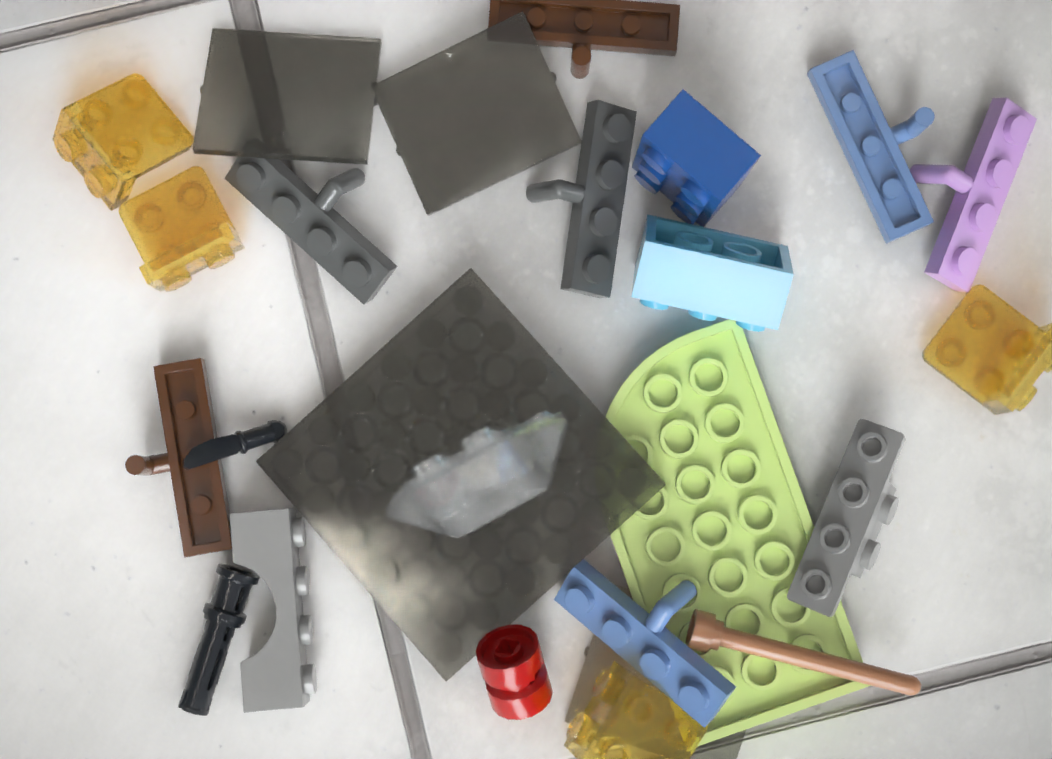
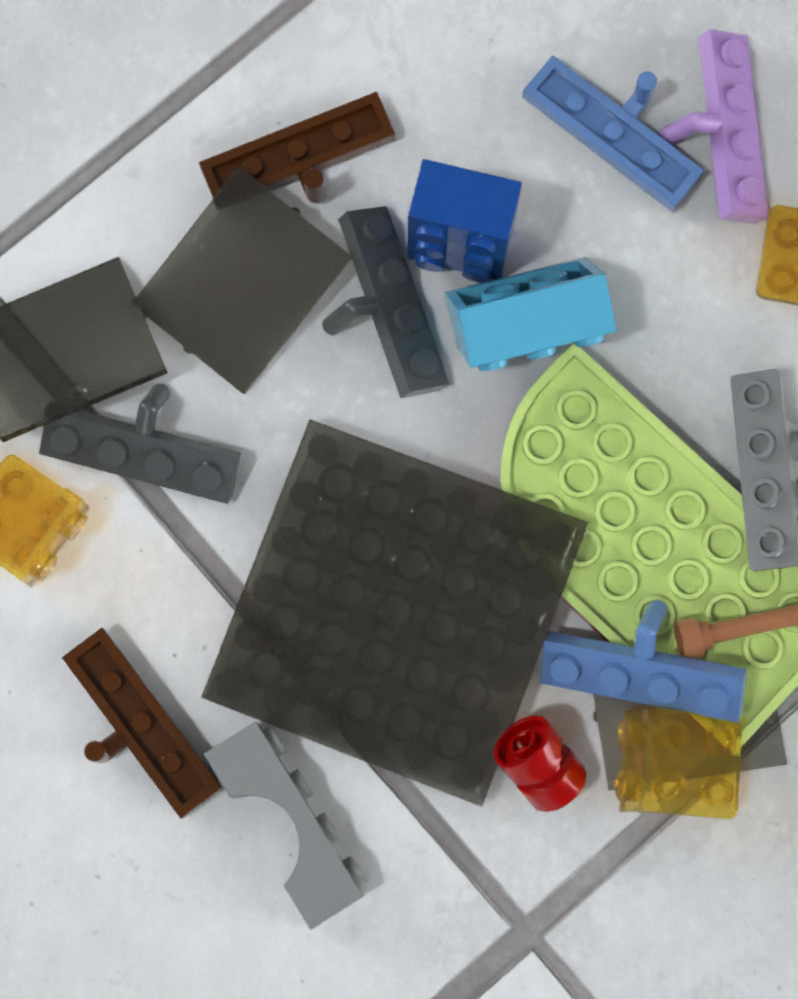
camera: 25 degrees left, 5 degrees down
black pin [178,564,260,716] -> none
black piece [182,420,287,470] -> none
clear wedge [384,409,569,539] -> none

